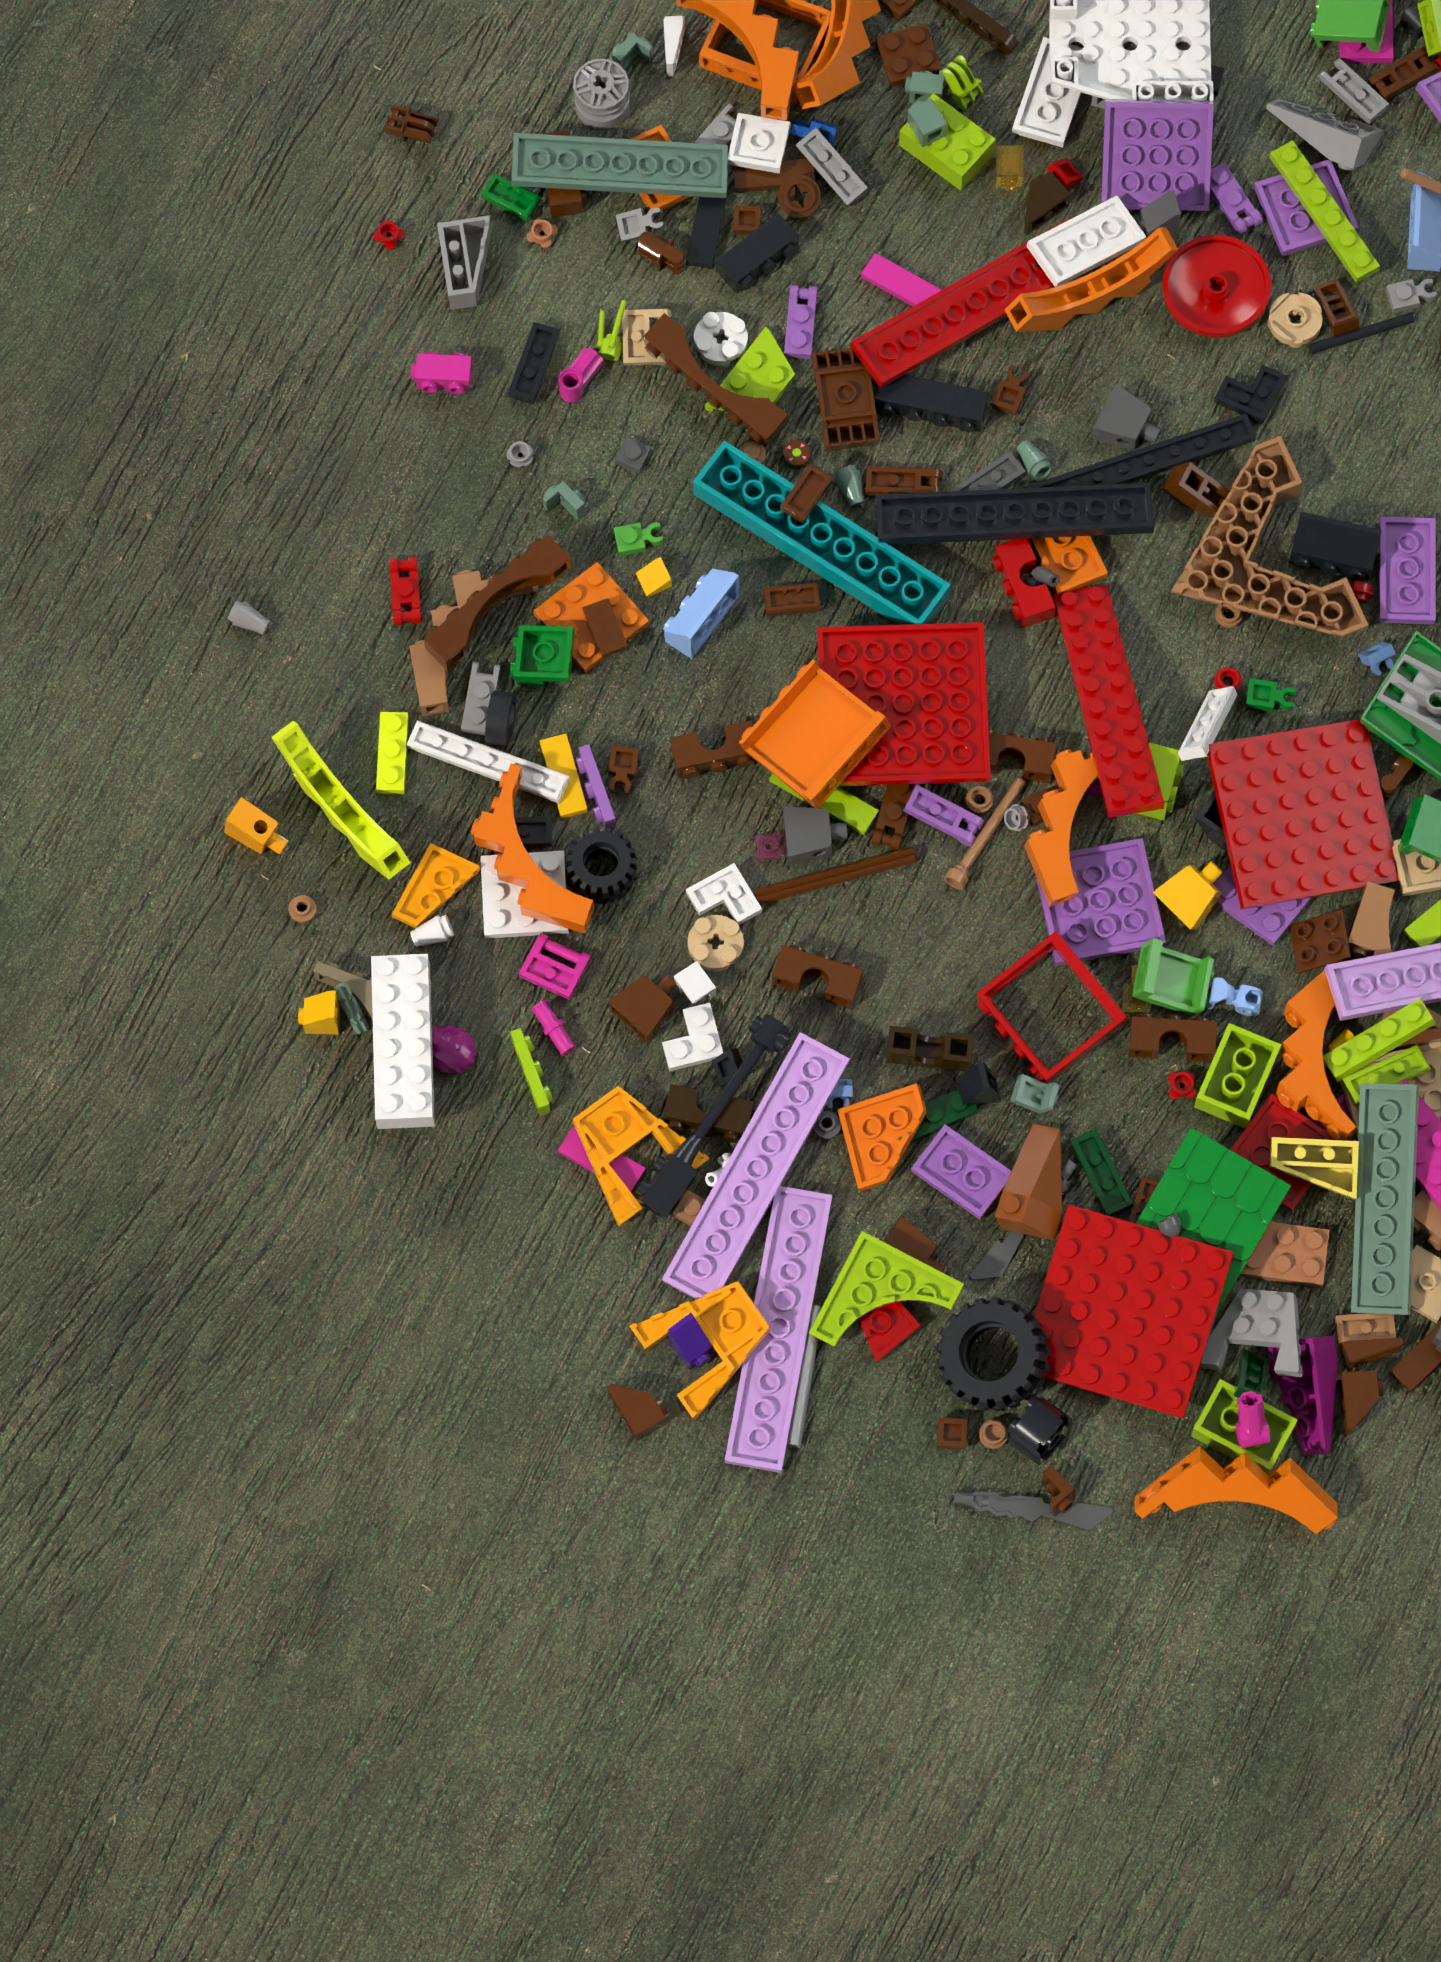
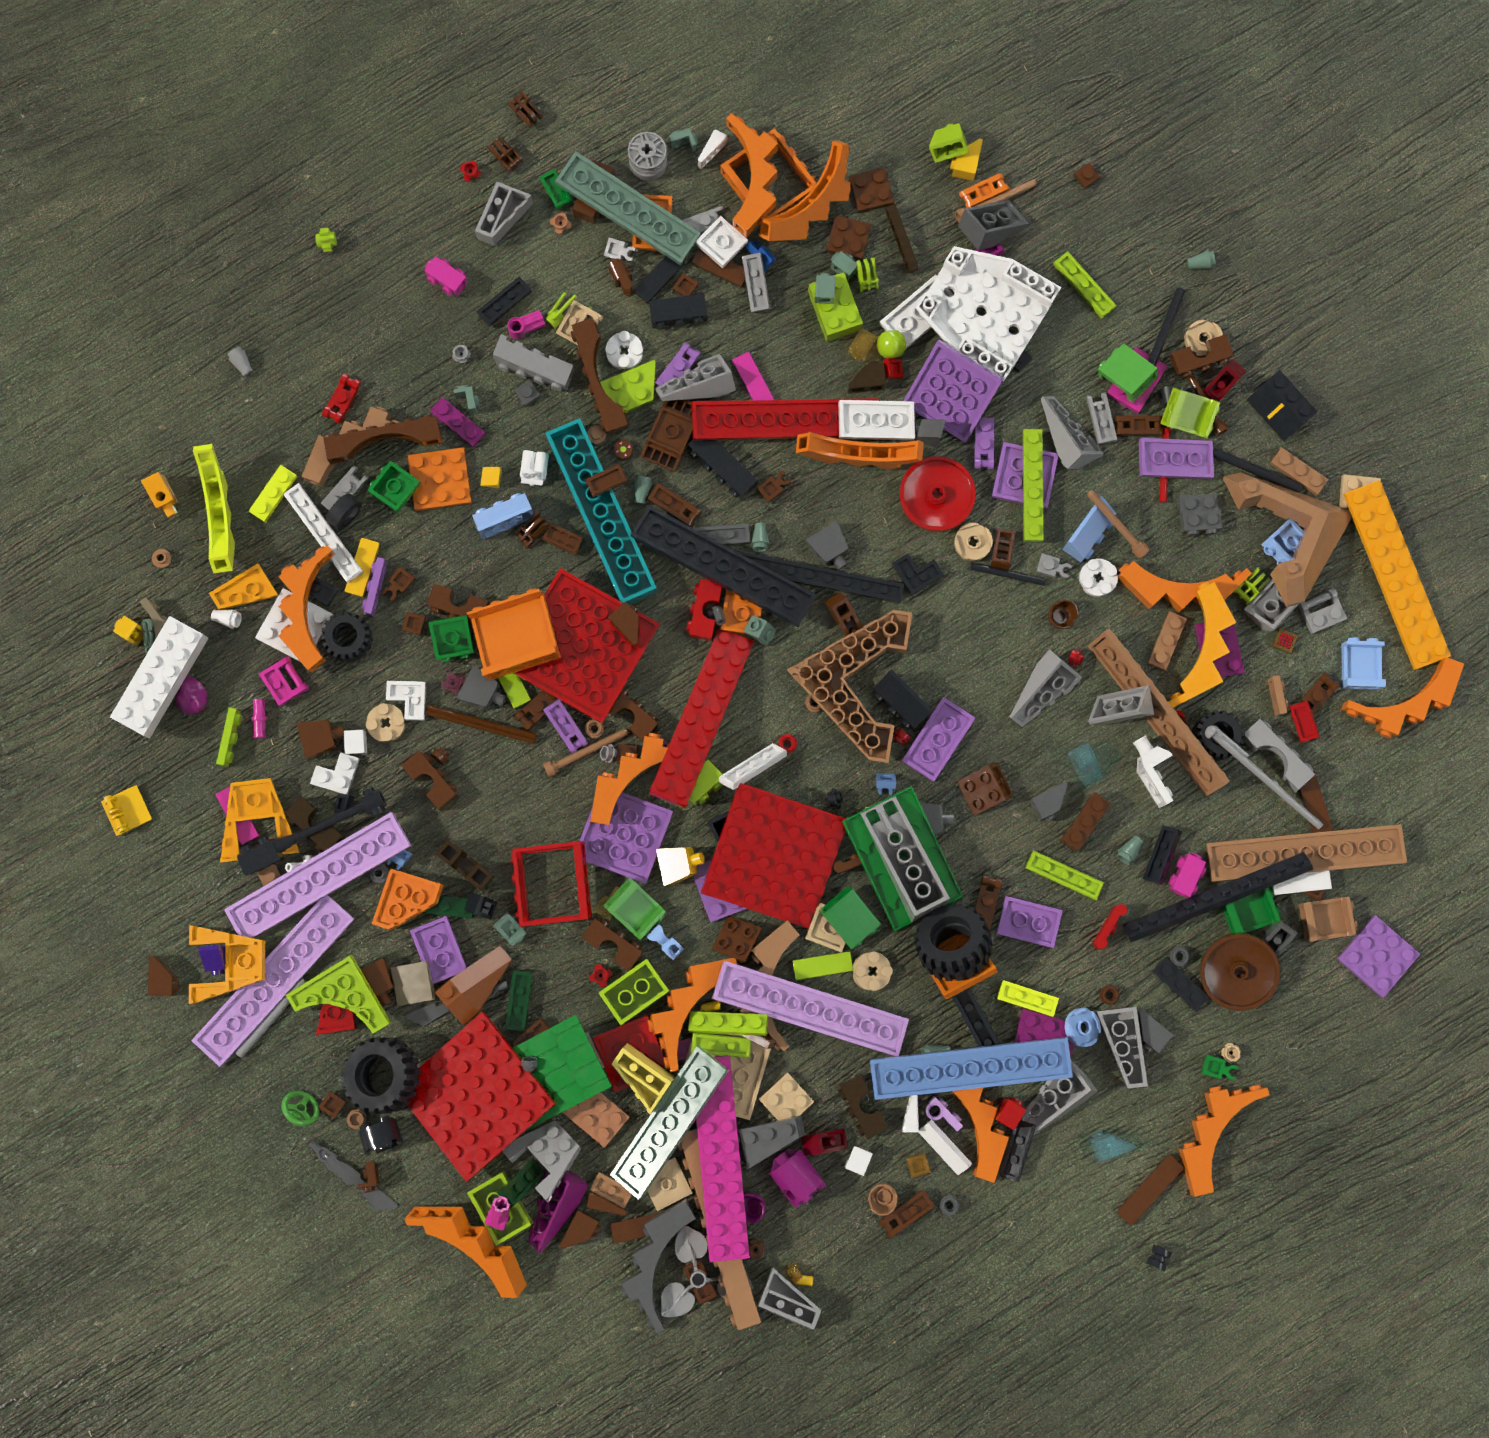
camera: 25 degrees right, 10 degrees up
reddish brown tile [582,598,628,659] -> none
bright green plate [613,523,664,557] -> none
reddish brown gear [778,175,821,218] -> none
green plate [1245,678,1296,712] -> none
none -> yellow hinge [101,785,152,836]
none -> bright green piece [281,1091,319,1126]
none -> lime gear [315,228,337,252]
none -> dark tan tile [391,960,436,1006]
none -> reddish brown plate [402,612,426,636]
none -> green plate [428,615,475,662]
none -> magenta plate [430,397,485,448]
none -> reddish brown plate [431,747,449,765]
none -> reddish brown arm [487,136,523,173]
none -> light grey wedge [493,334,575,391]
none -> reddish brown arm [514,511,550,549]
none -> white piece [520,450,549,486]
none -> reddish brown slope [608,602,639,648]
none -> light grey wedge [656,354,736,401]
none -> sand green bracket [744,615,776,646]
none -> black plate [827,788,843,807]
none -> lime hair [877,330,906,358]

